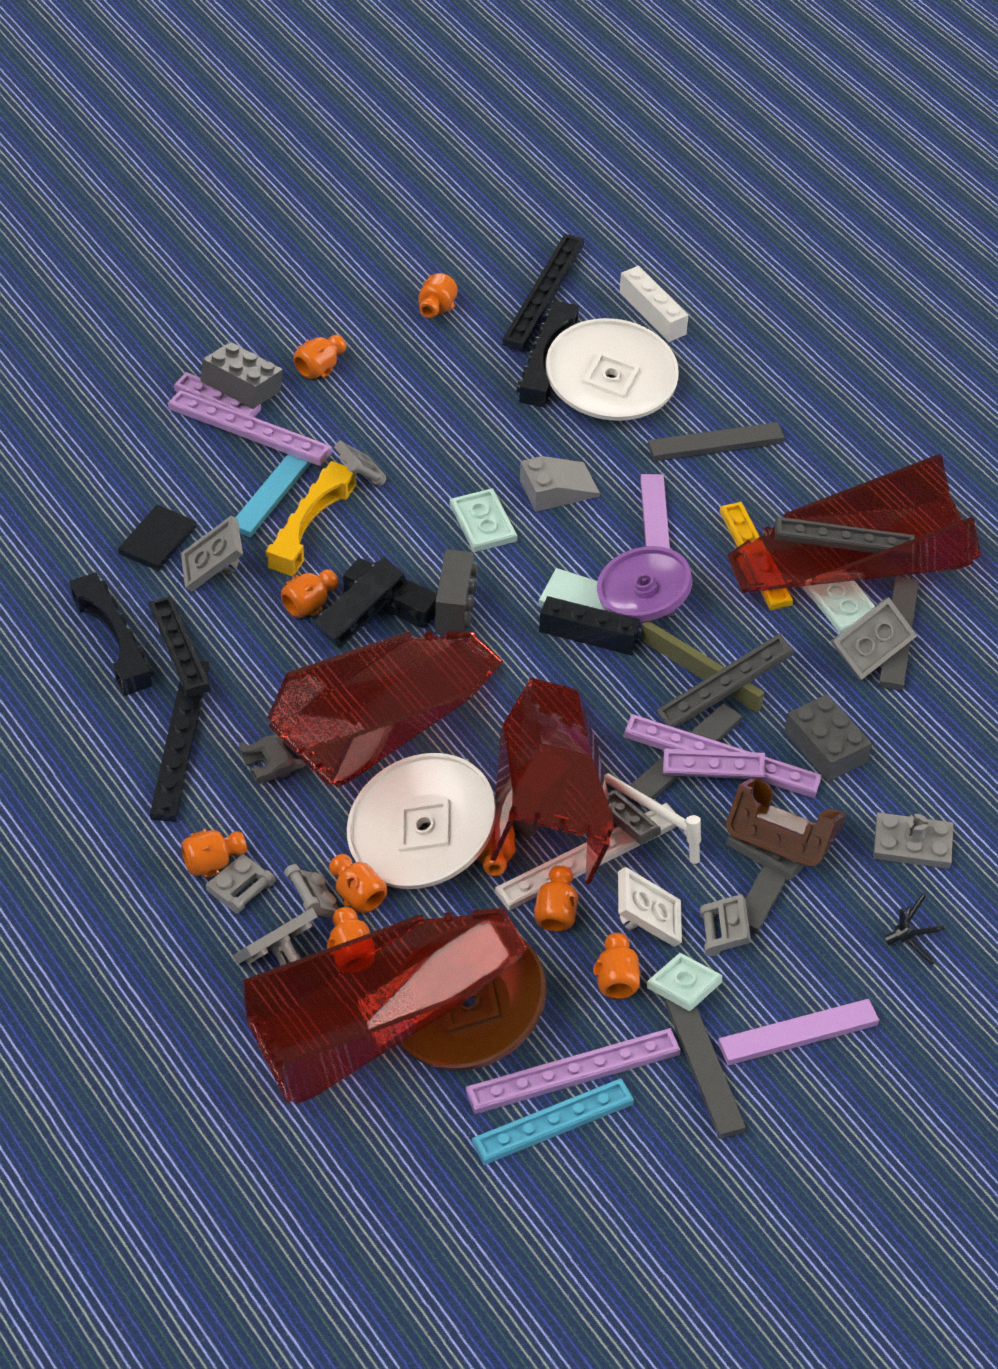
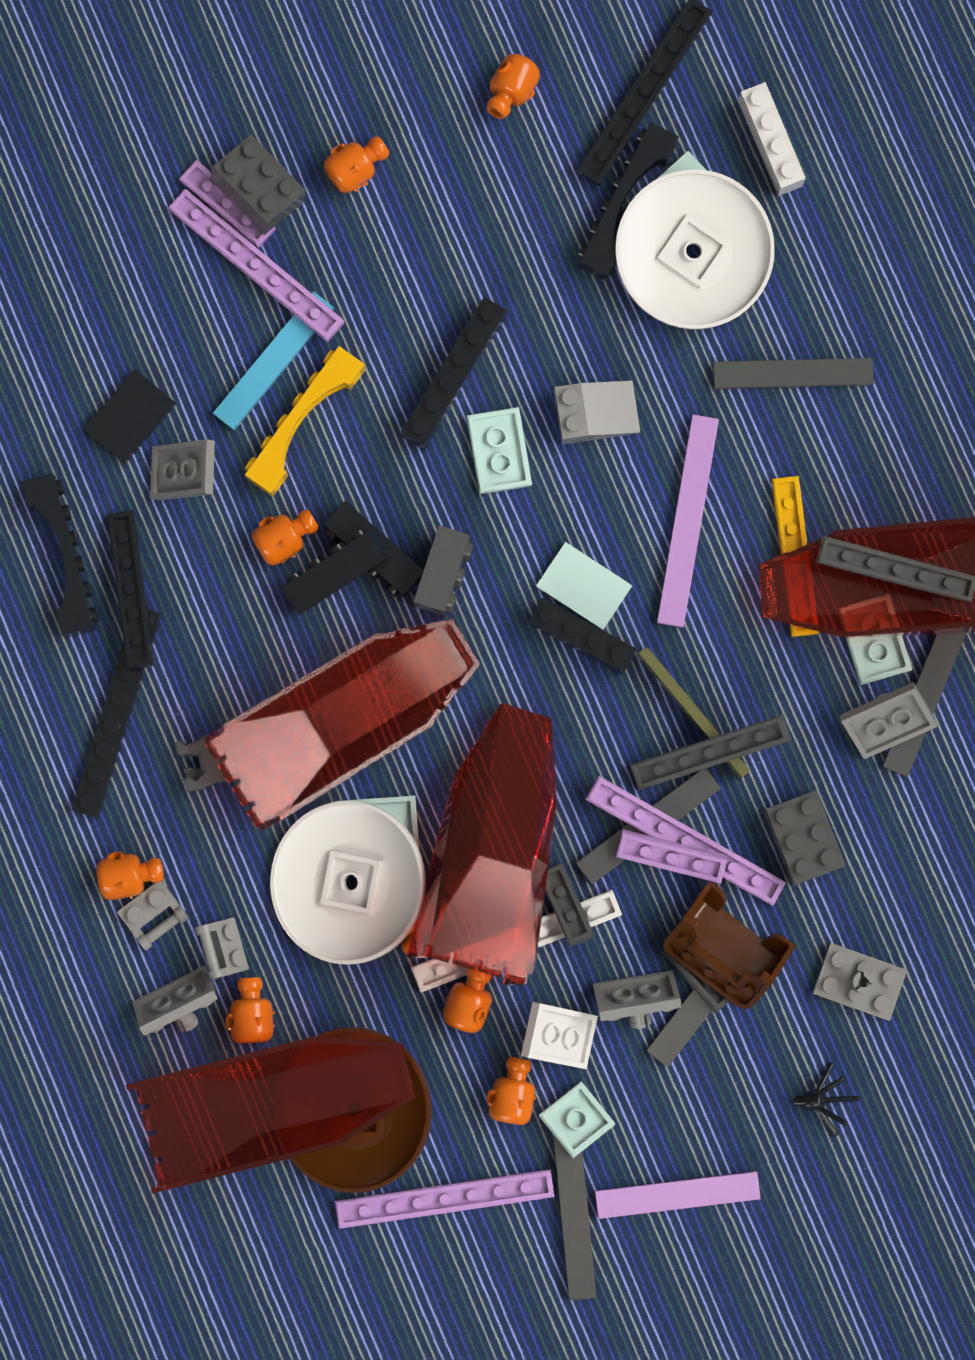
camera: 10 degrees right, 35 degrees up
orange piece [329,854,387,913] -> none
light grey plate [334,440,386,486] -> none
medium azure tile [472,1078,634,1165] -> none
medium lavender dish [597,546,693,622] -> none
white bar [603,773,701,864] -> none
light grey plate [700,894,751,956] -> none
none -> black arch [401,297,507,451]
none -> light grey plate [593,970,682,1029]

